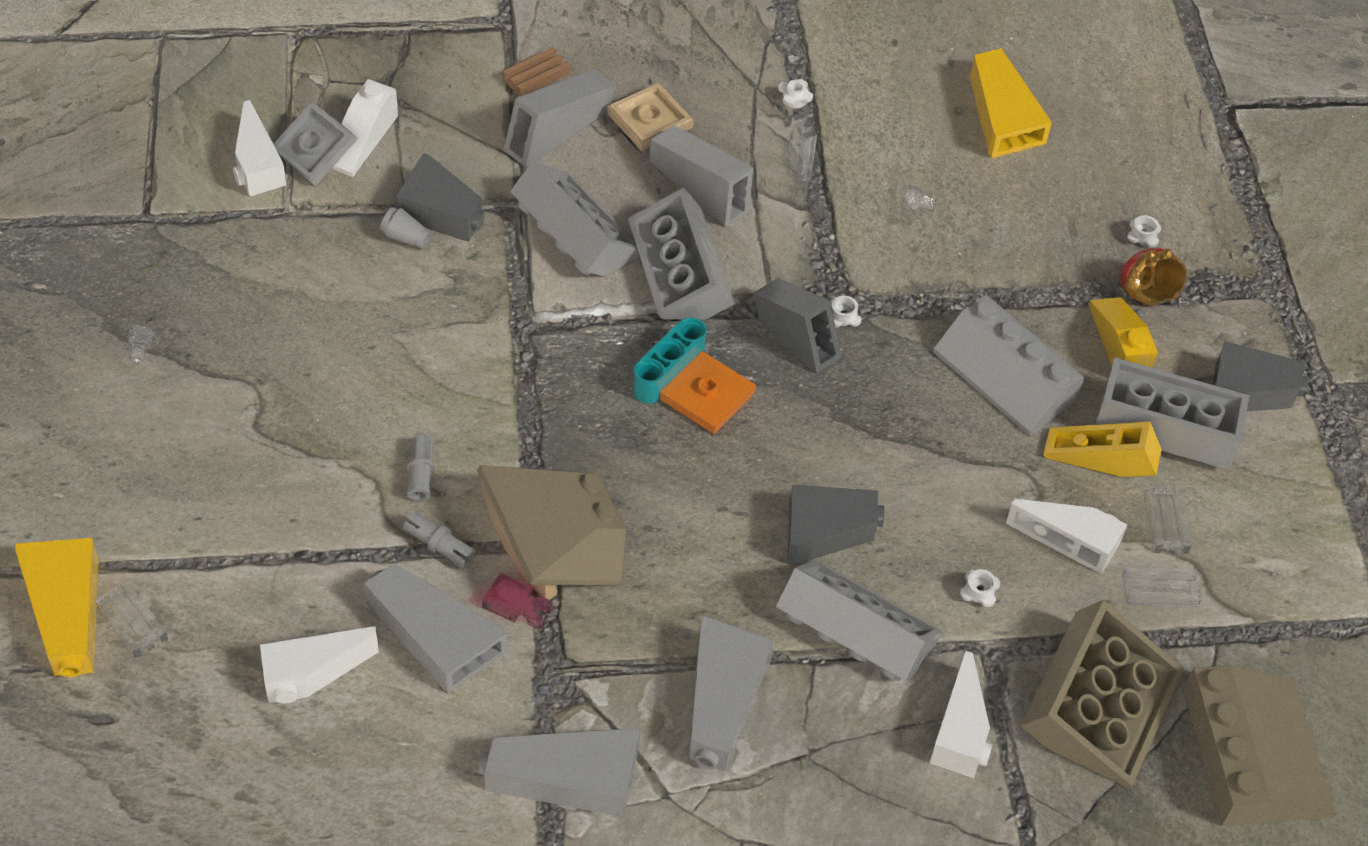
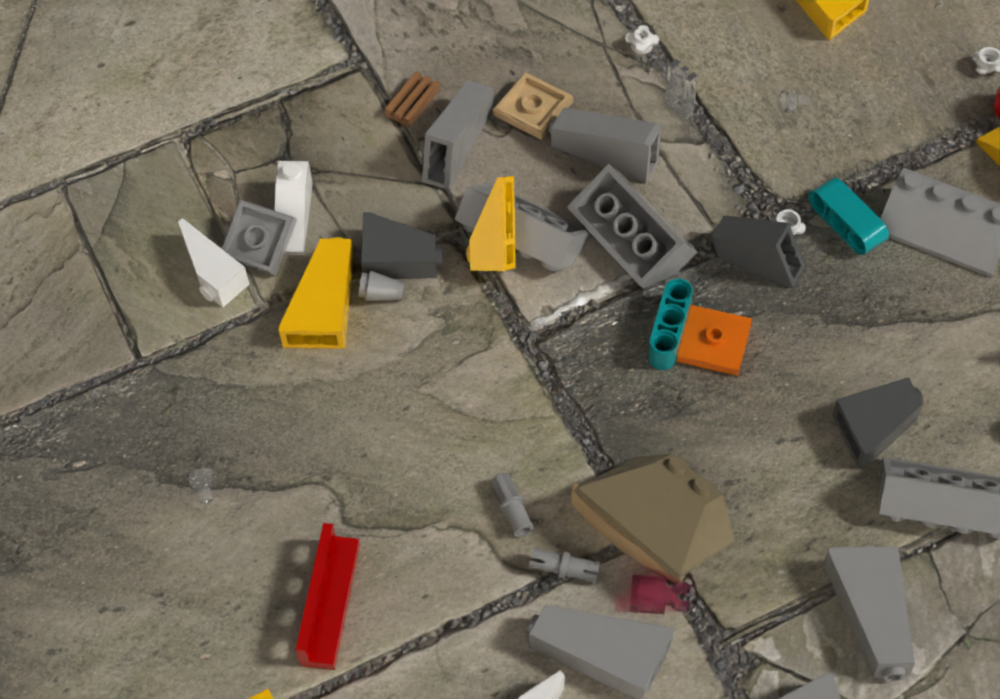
camera: 15 degrees left, 5 degrees up
none -> yellow slope [279,237,354,349]
none -> red fence [295,523,360,670]
none -> yellow slope [466,176,516,271]
none -> teal beam [808,177,889,255]

